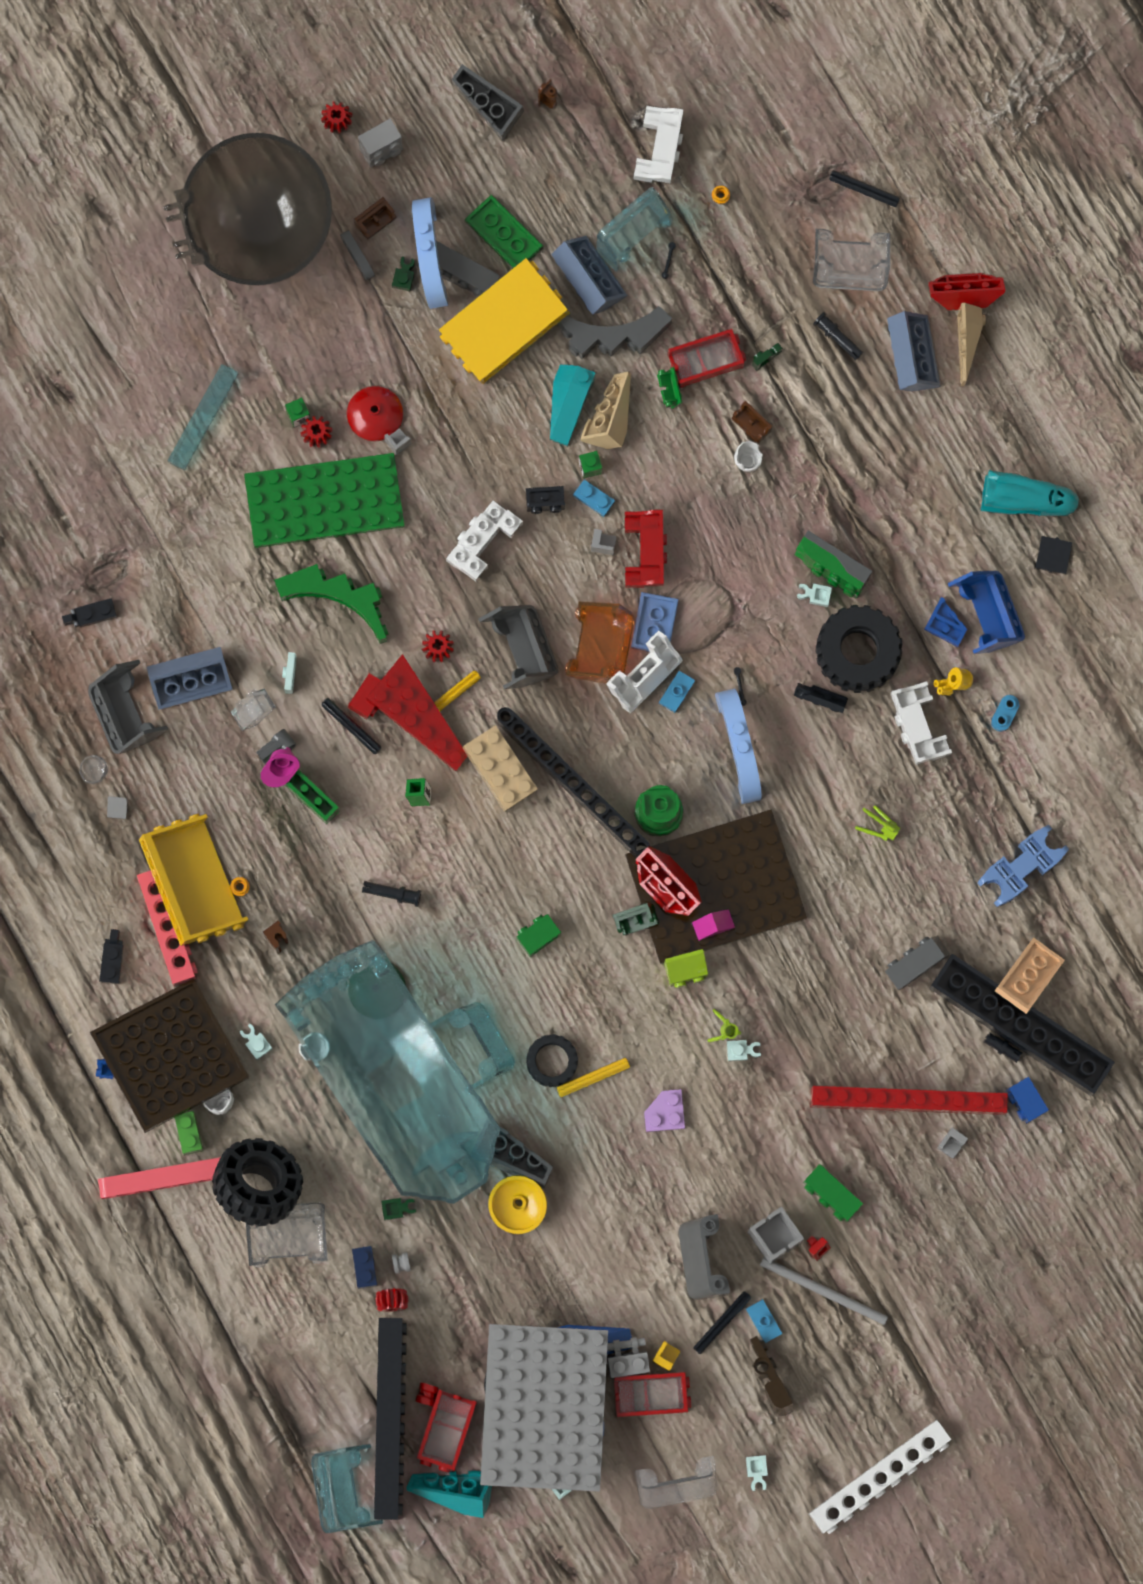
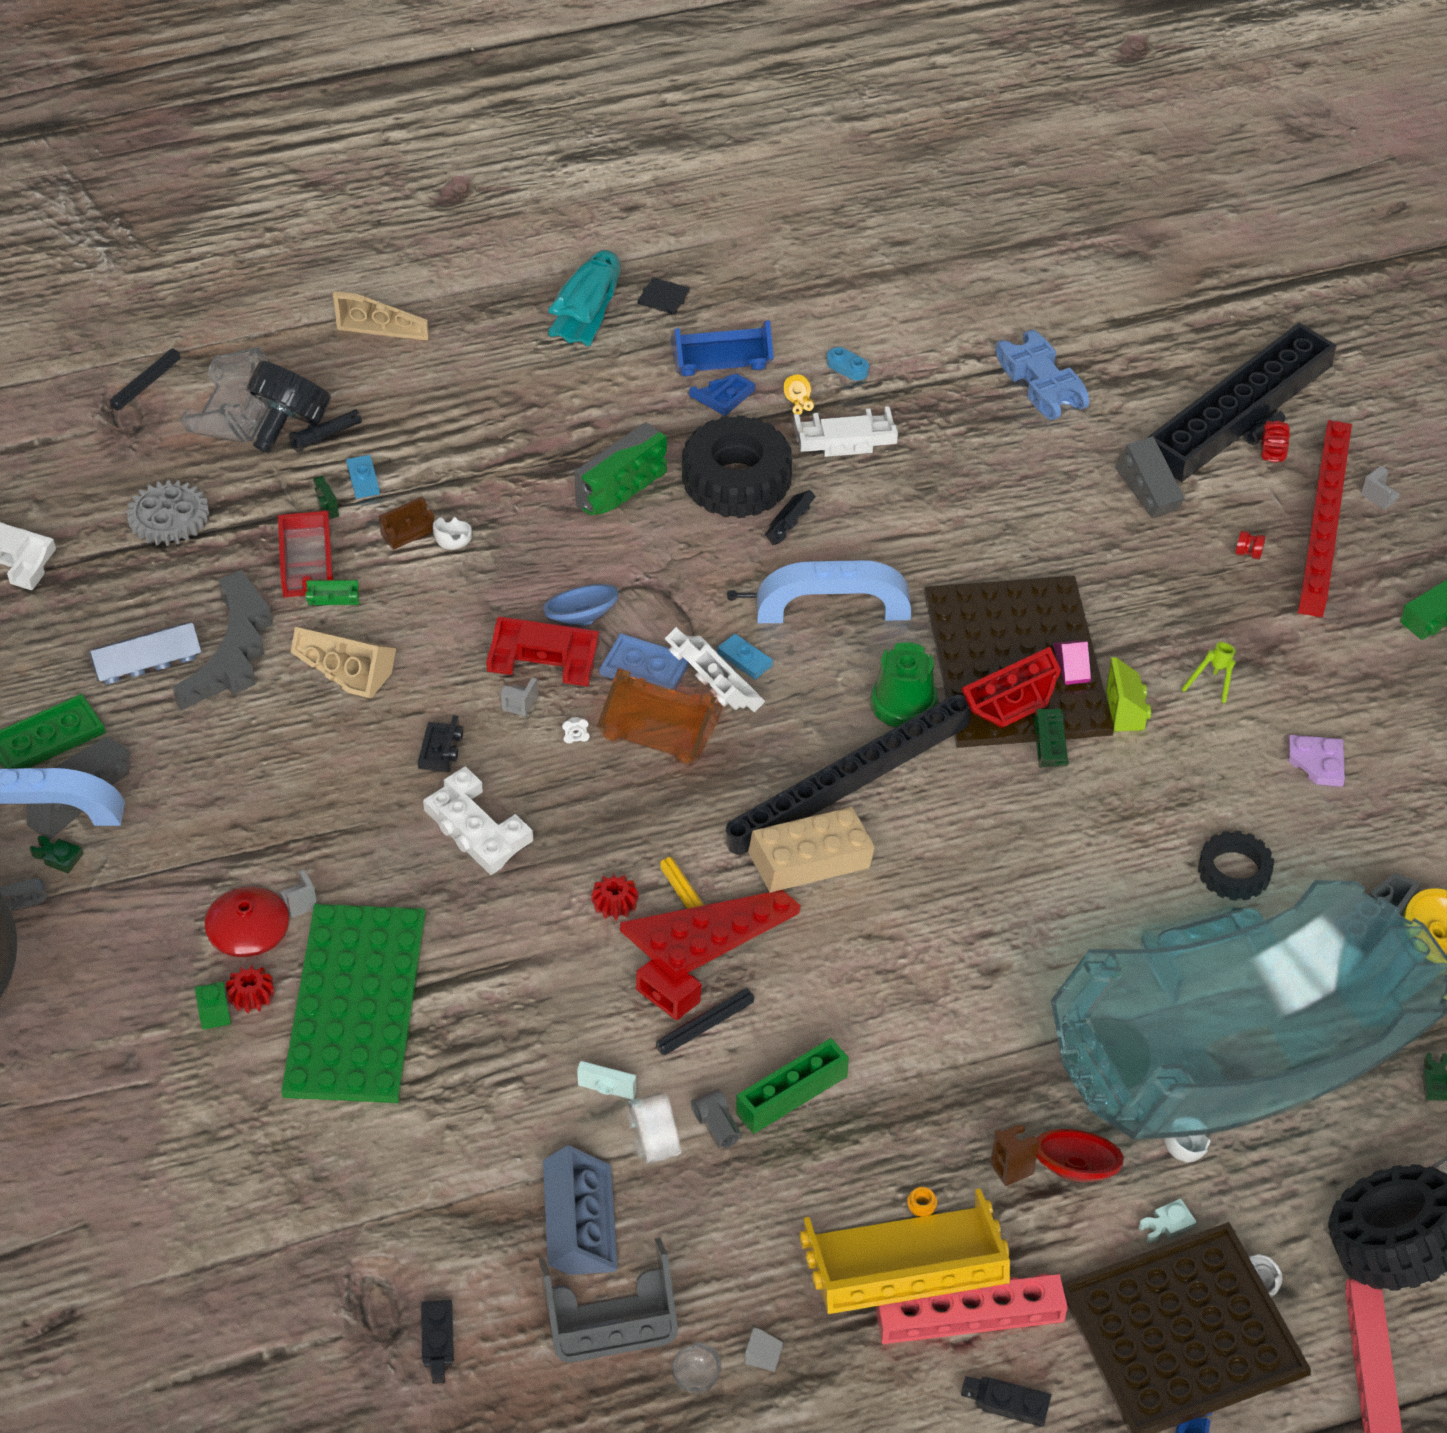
camera: 75 degrees left, 30 degrees down
clear light blue tile [167,364,238,471] -> none
bright green brick [175,1111,204,1156] -> none
dark pink piece [261,747,300,788] -> none
green arch [274,564,389,644] -> none
black pin [362,881,422,907] -> none
green brick [405,778,432,807] -> none
yellow panel [439,258,570,384] -> none
dark grey windscreen [479,605,558,689] -> none
green brick [516,914,561,957] -> none
teal wedge [550,364,595,446] -> none
yellow axle [557,1058,630,1097] -> none
dark azure plate [573,480,615,517] -> none
green brick [579,451,602,479] -> none
clear light blue windscreen [596,187,673,272] -> none
black hinge [662,242,676,279] -> none
light orange plate [712,186,730,204] -> none
light aqua plate [727,1040,761,1061] -> none
light aqua plate [797,584,832,607] -> none
lime plant [855,805,900,841] -> none
sand blue slope [887,311,941,392] -> none
red wedge [928,273,1006,310] -> none
light nougat plate [995,937,1065,1014] -> none
blue brick [1006,1077,1049,1124] -> none
none -> light grey gear [126,480,209,546]
none -> black wheel [246,360,331,454]
none -> dark azure plate [346,455,380,499]
none -> medium blue dish [543,584,619,626]
none -> white plate [562,717,590,744]
none -> red dish [1036,1129,1124,1182]
none -> red wheel [1235,530,1266,560]
none -> red gear [1261,421,1290,463]

